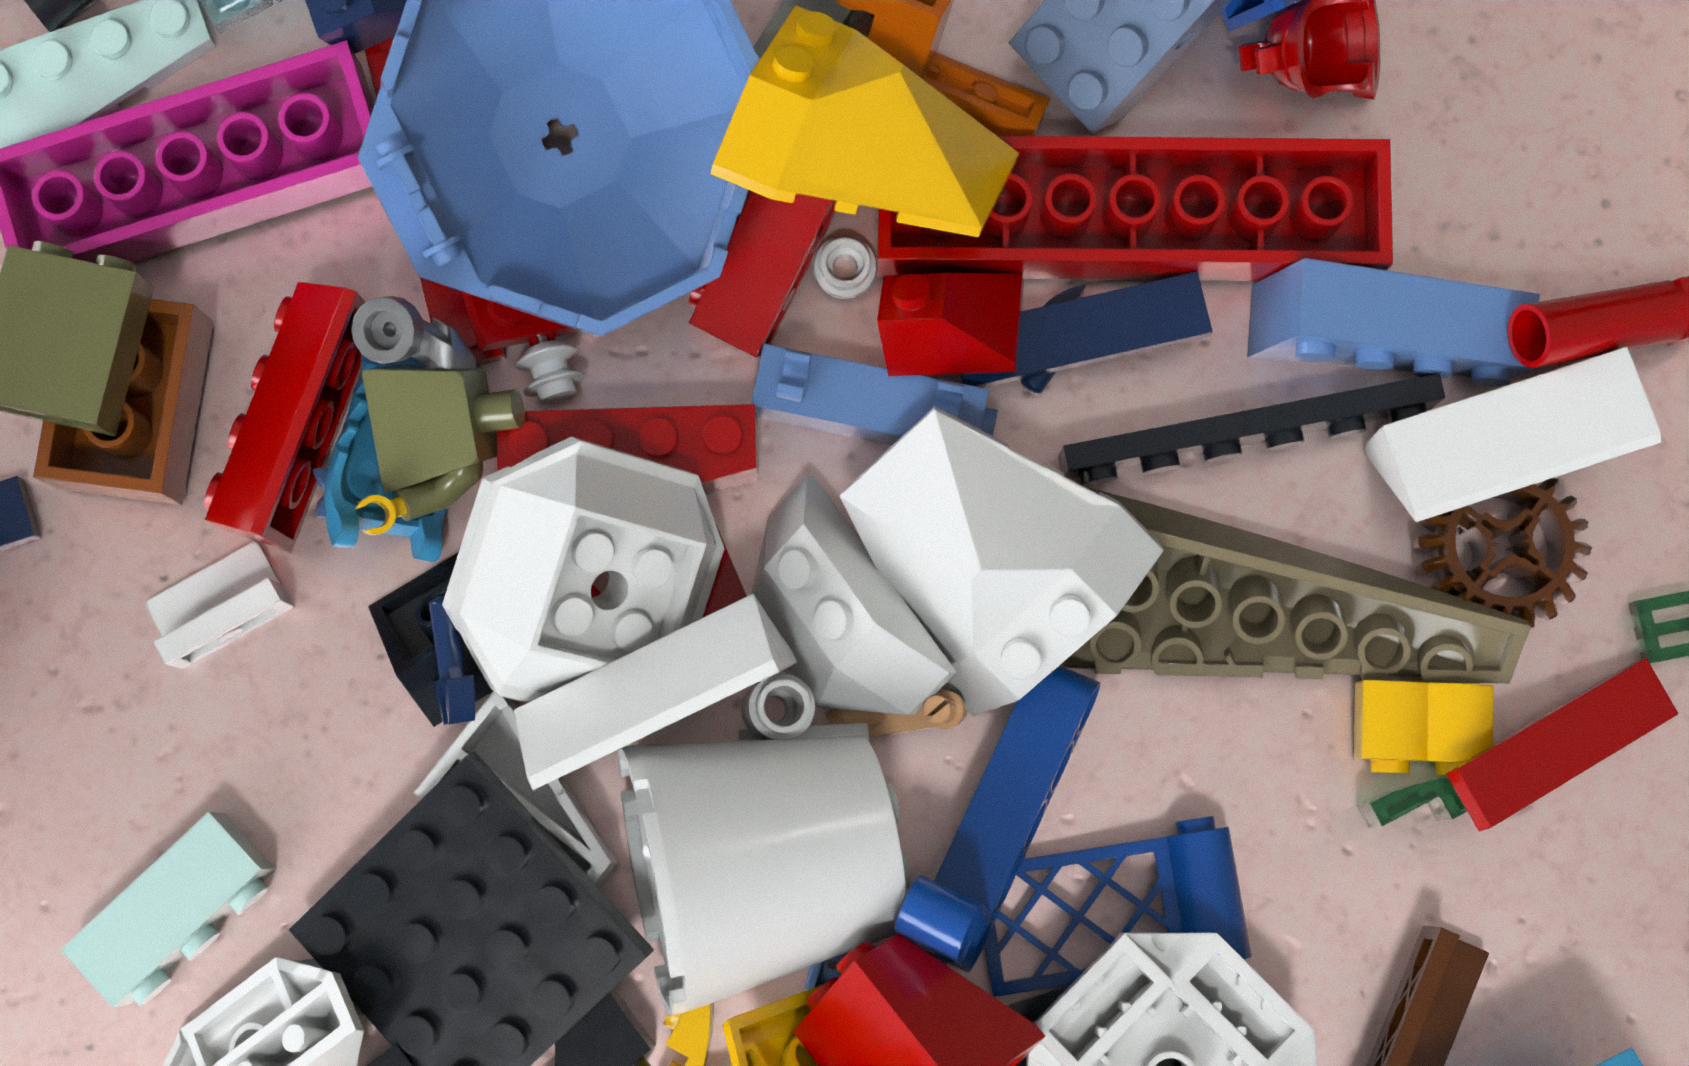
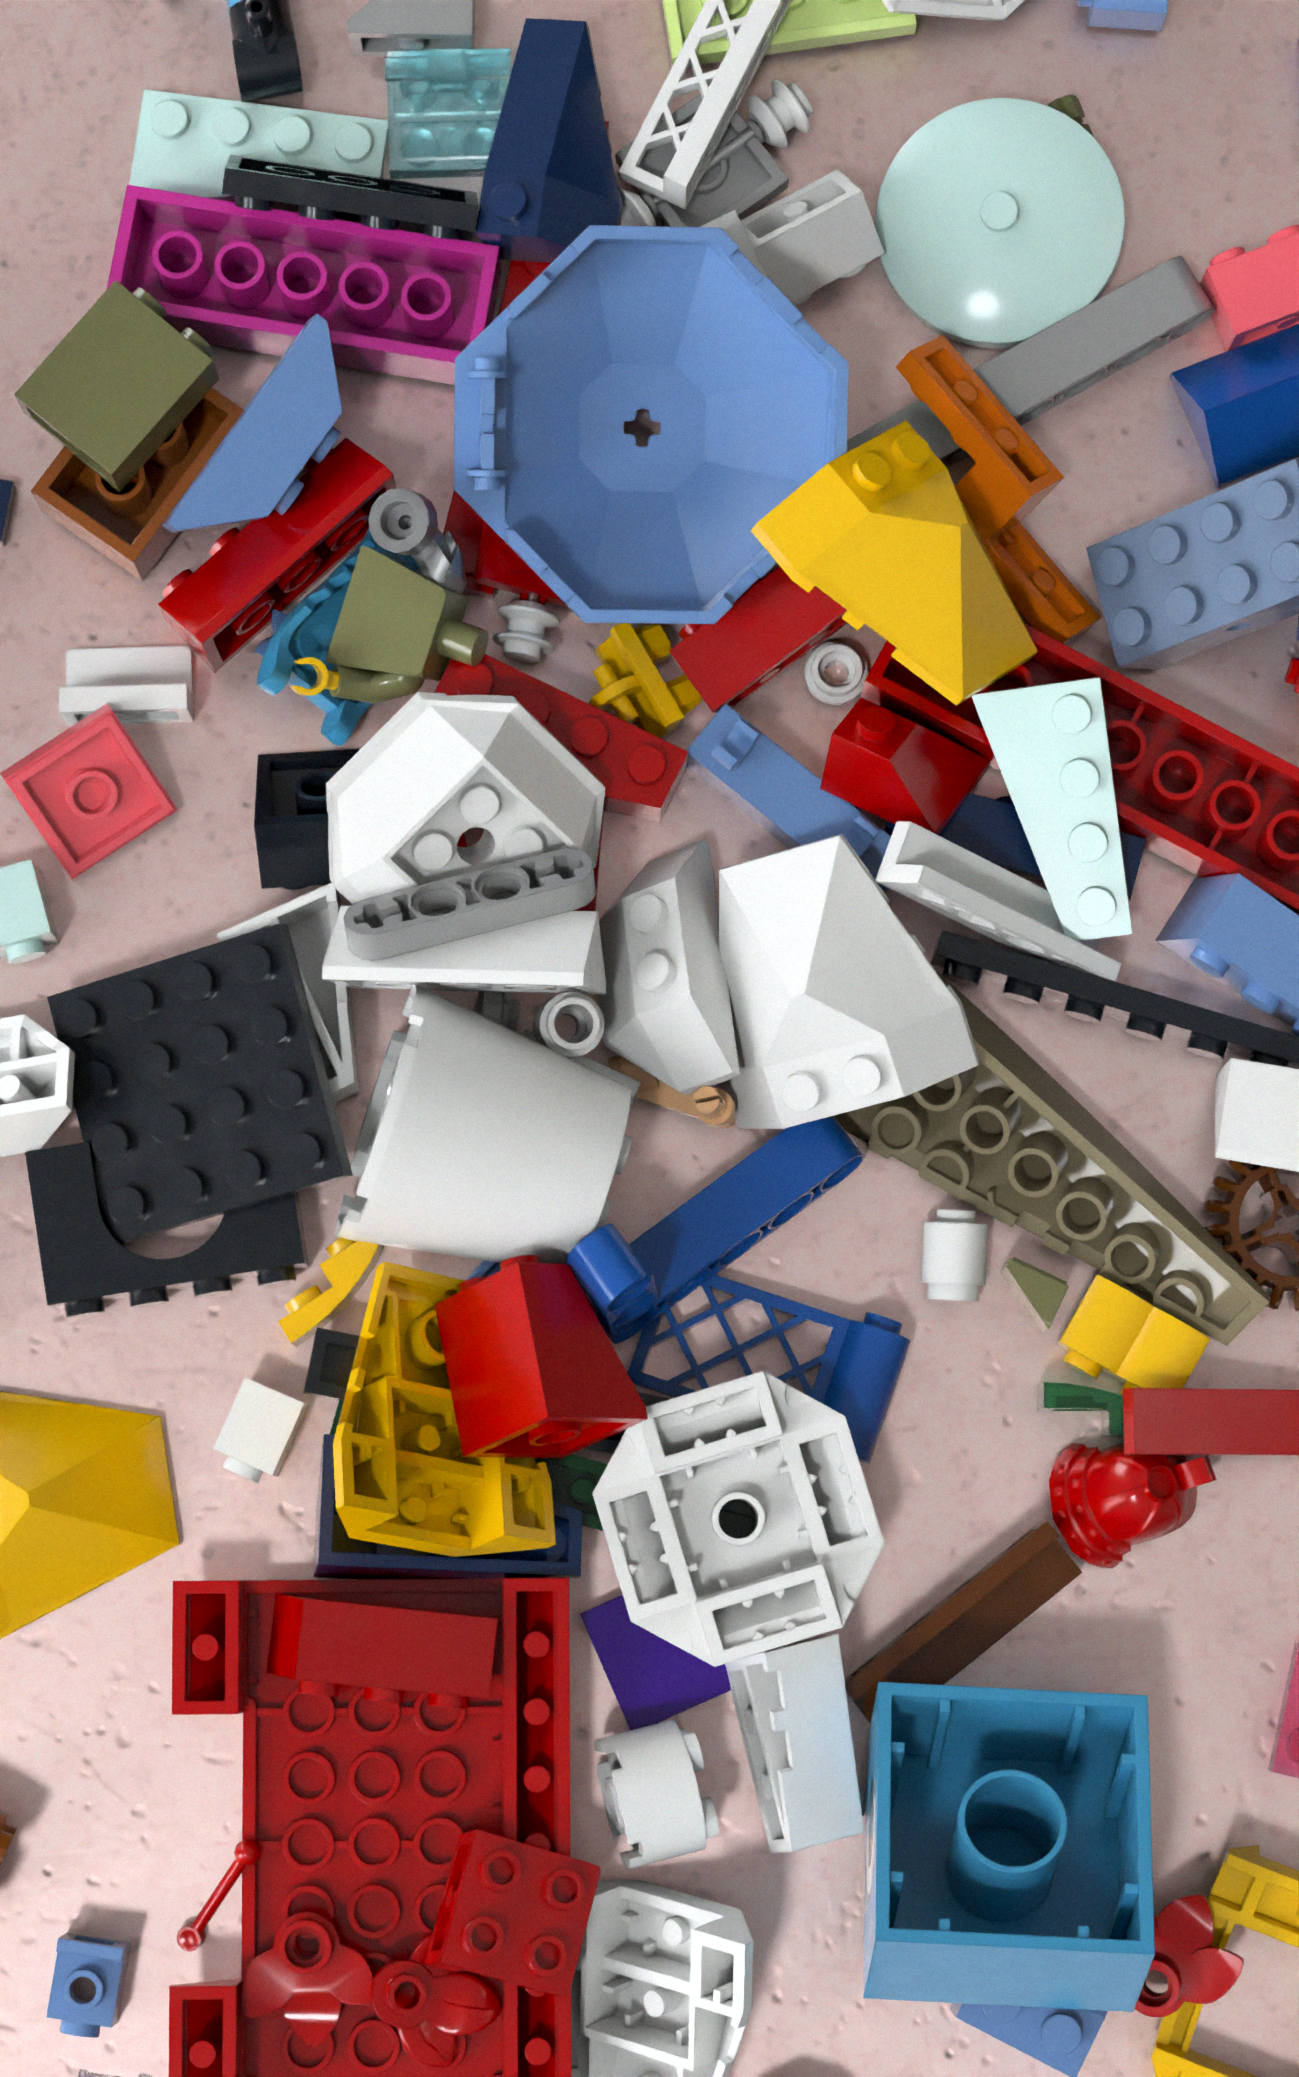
camera: 25 degrees right, 0 degrees up
dark blue bar [429,597,475,725] -> none
none -> coral plate [0,703,178,880]
none -> medium blue wedge [162,313,342,533]
none -> black plate [222,155,479,240]
none -> light grey beam [344,849,596,961]
none -> white plate [473,991,520,1032]
none -> yellow hips [589,623,702,740]
none -> white fence [875,821,1122,981]
none -> white brick [921,1209,988,1301]
none -> light aqua wing [971,677,1133,941]
none -> olive slope [1000,1257,1069,1332]
none -> red helmet [1049,1443,1217,1569]

